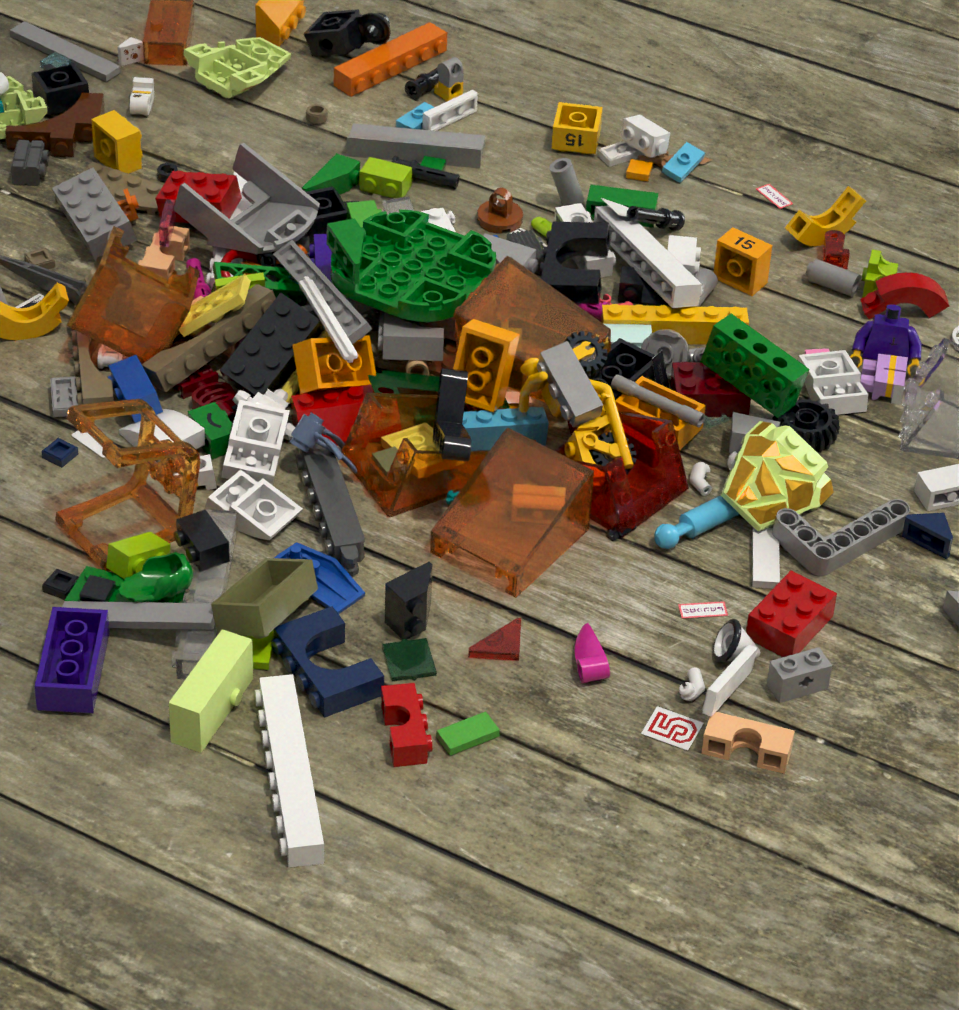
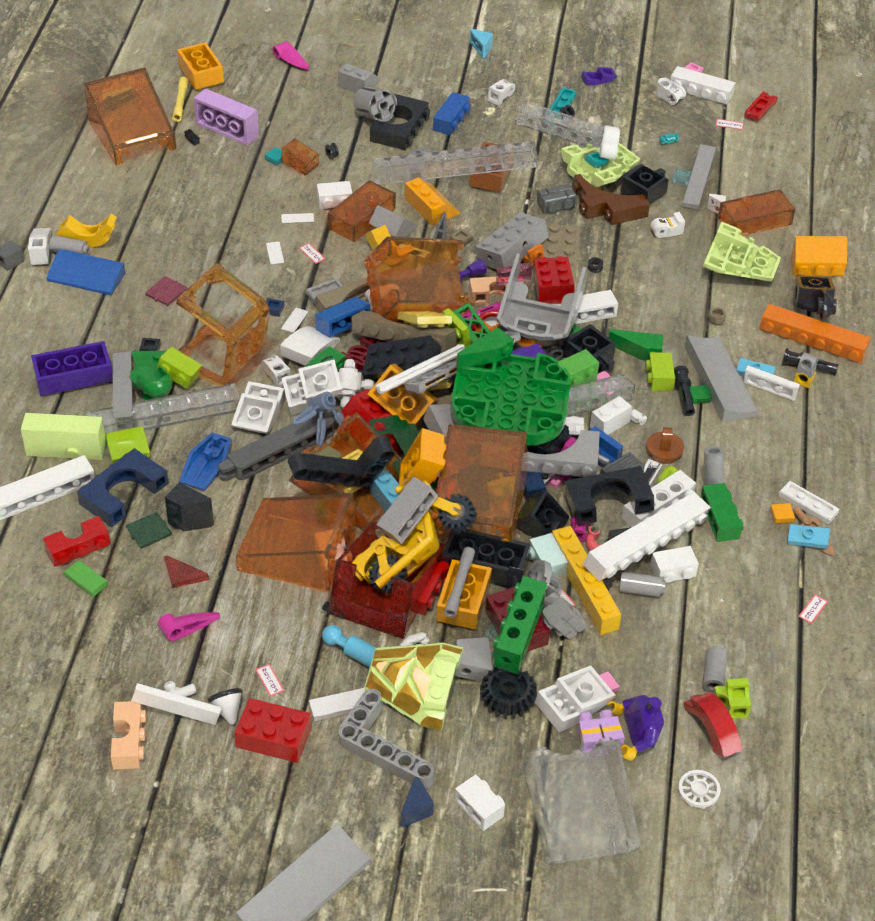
camera: 70 degrees right, 5 degrees up
black tile [79,575,116,602] -> none
yellow brick [91,110,143,174] -> none
black brick [174,509,230,572] -> none
olive piece [211,558,318,639] -> none
yellow brick [551,102,603,154] -> none
white sticker [601,198,629,217] -> none
white brick [620,115,670,158] -> none
black pin [627,206,685,231] -> none
white sticker [641,706,704,751] -> none
light orange brick [714,227,773,296] -> none
light grey brick [767,647,832,703] -> none
yellow arch [785,186,866,246] -> none
clear red leg [823,230,850,270] -> none

